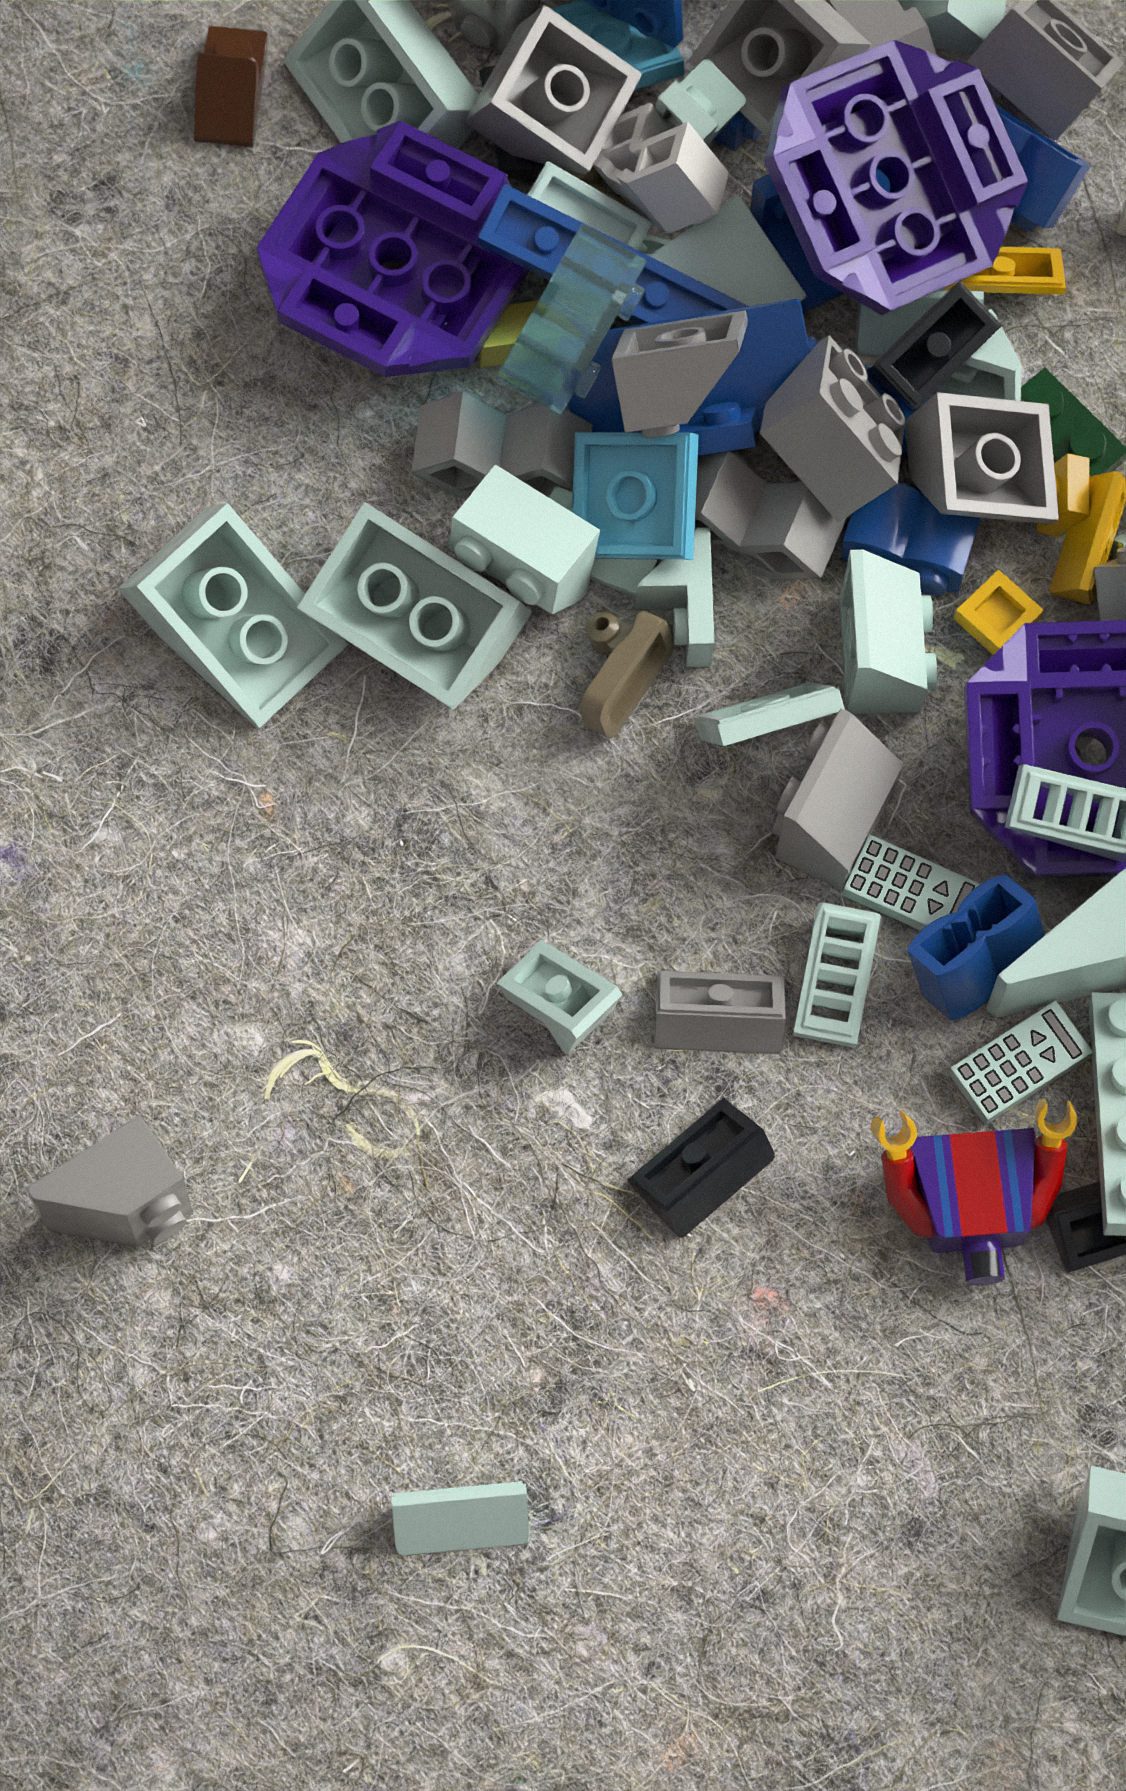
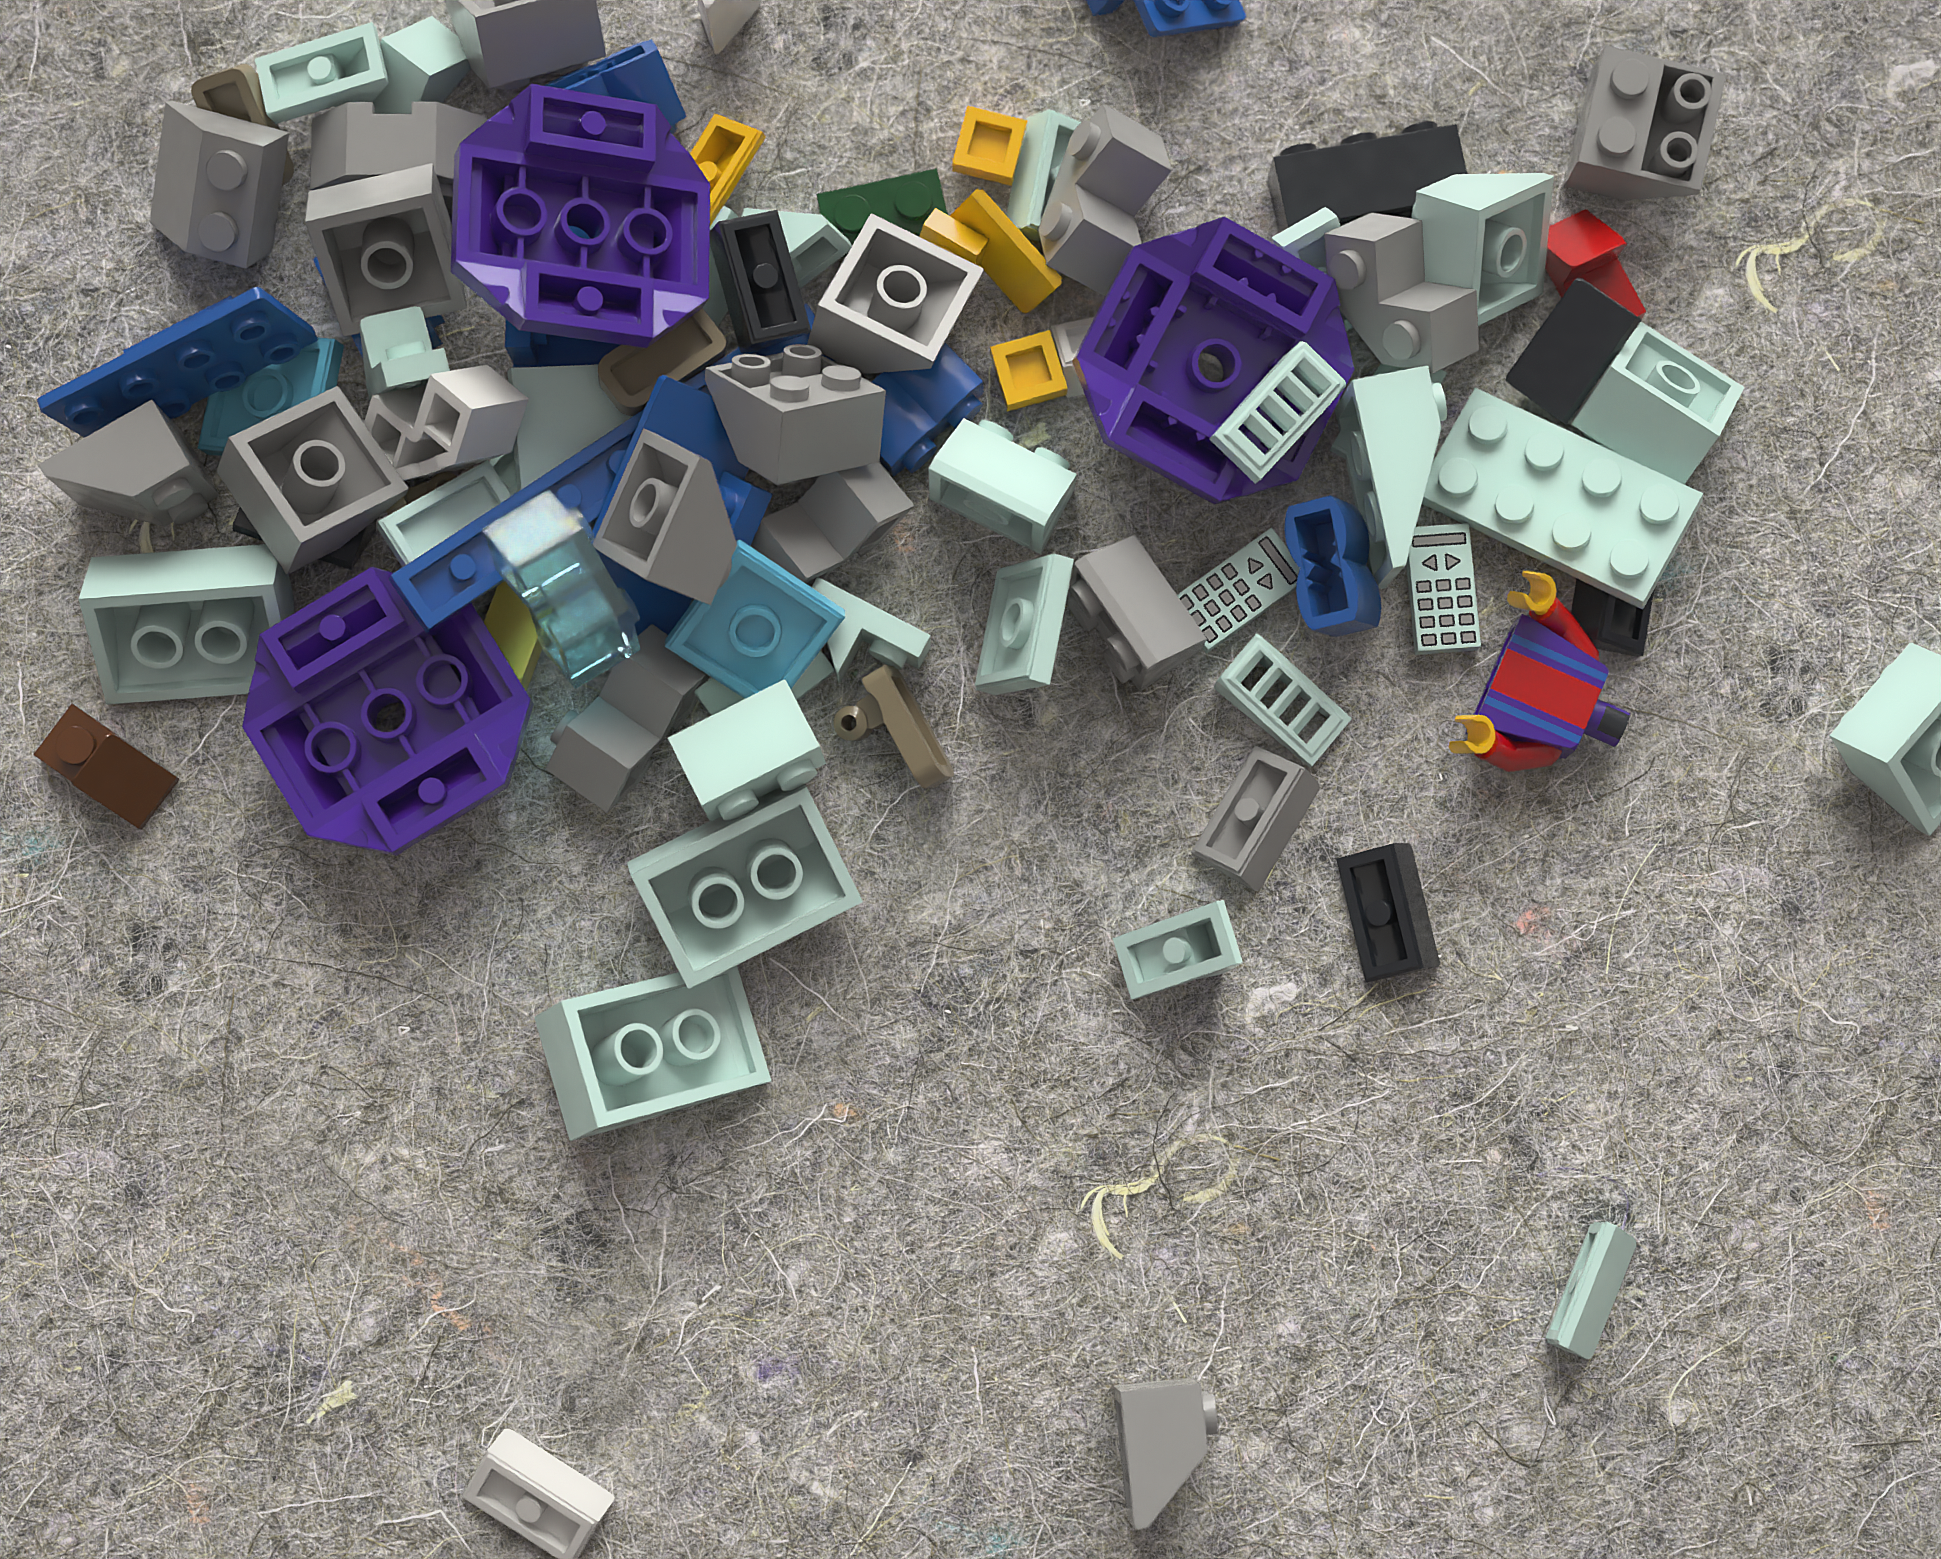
camera: 60 degrees left, 10 degrees up
none -> dark tan piece [598,308,726,416]

